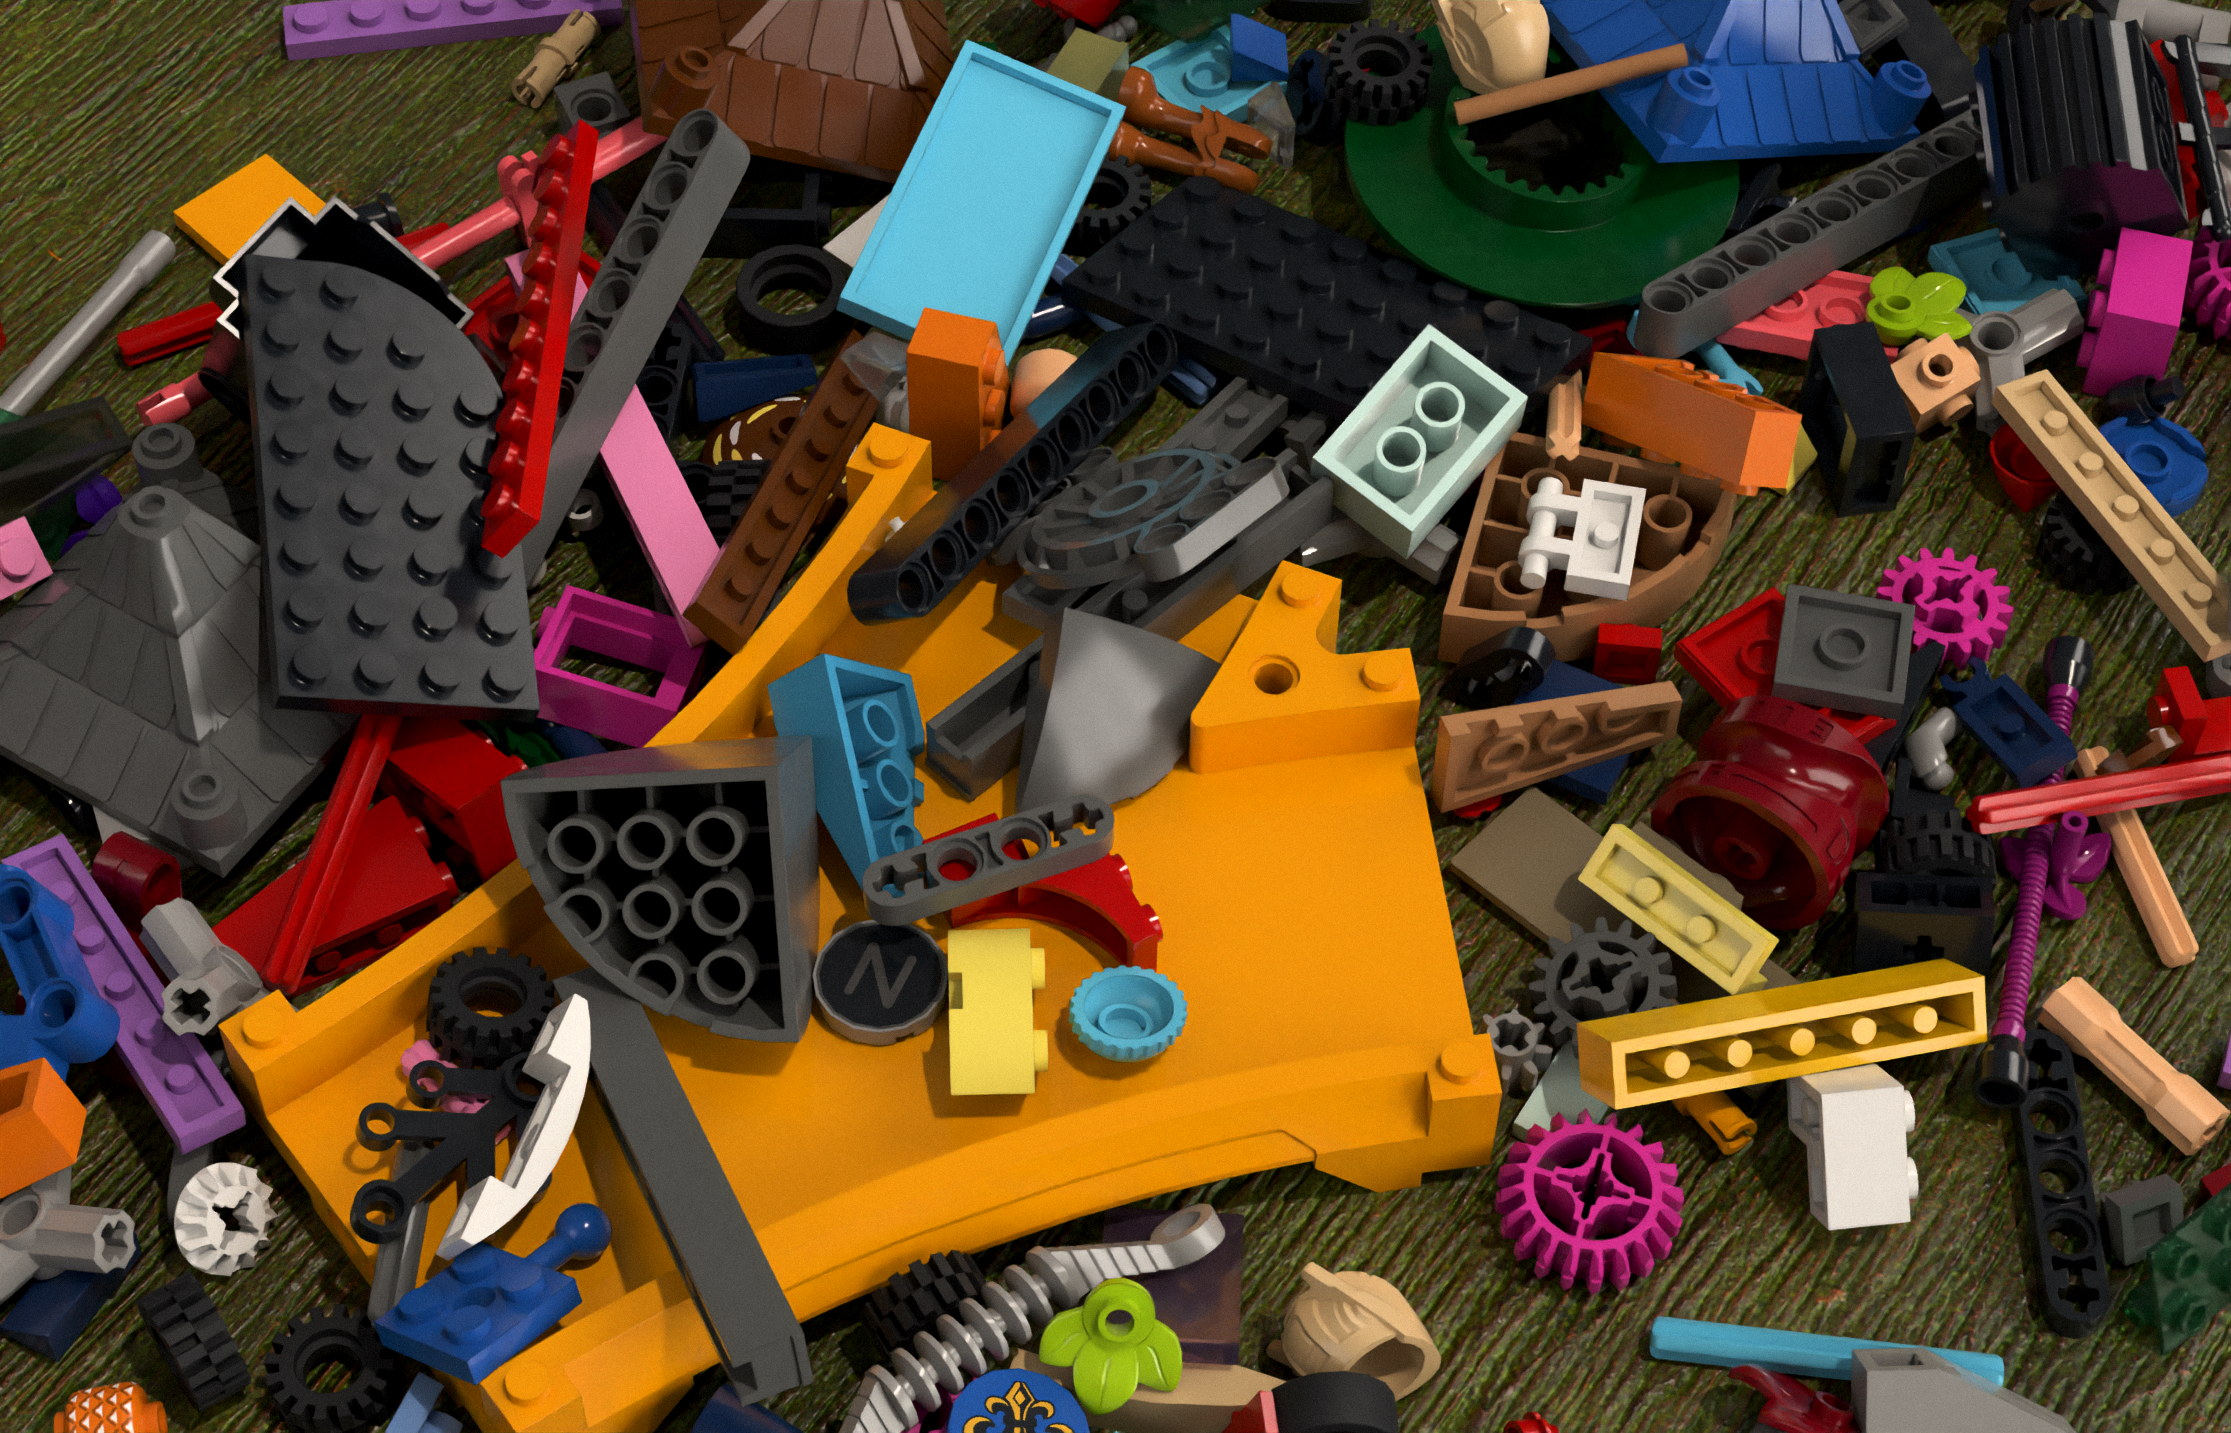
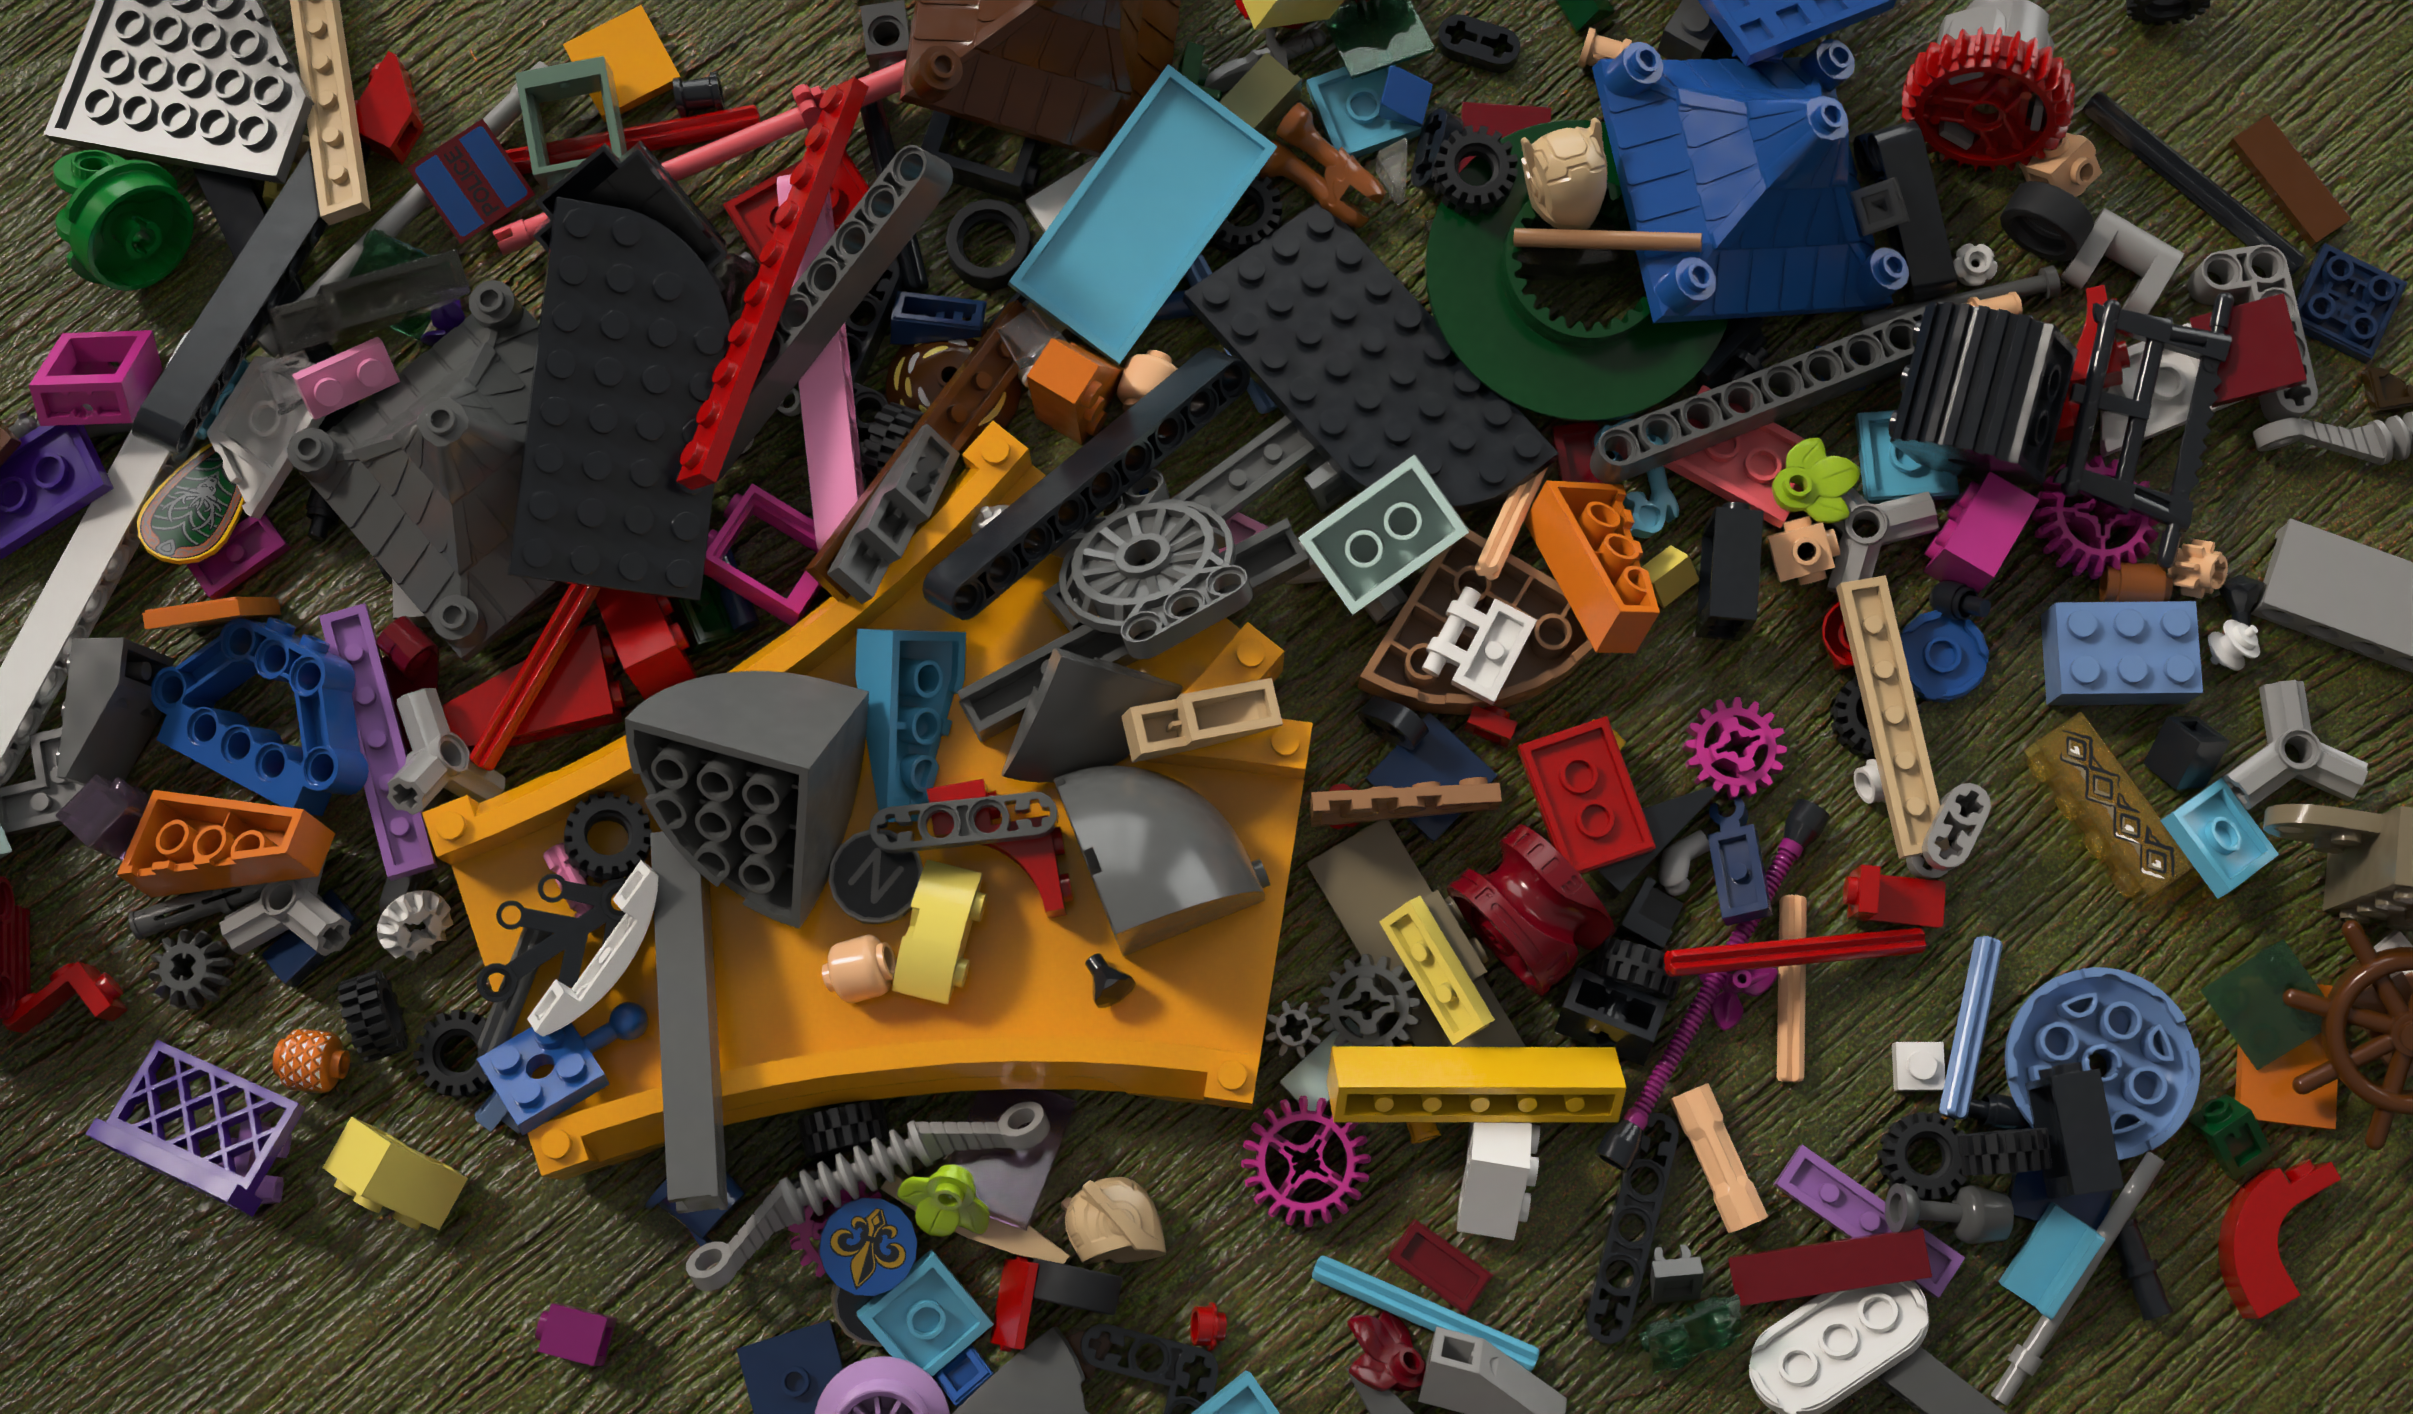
camera: 20 degrees right, 25 degrees up
medium azure hat [1068,965,1188,1062] -> none
dark grey tile [1771,583,1916,720] -> none
reddish brown tile [2095,725,2184,775] -> none
none -> piece [407,118,536,244]
none -> sand green window [515,56,627,189]
none -> light nougat head [822,935,896,1003]
none -> dark grey slope [827,424,960,604]
none -> dark grey brick [1053,766,1270,956]
none -> black rock [1085,953,1136,1008]
none -> tan slope [1121,678,1283,763]
none -> dark red tile [1386,1218,1493,1315]
none -> white plate [1854,759,1886,804]

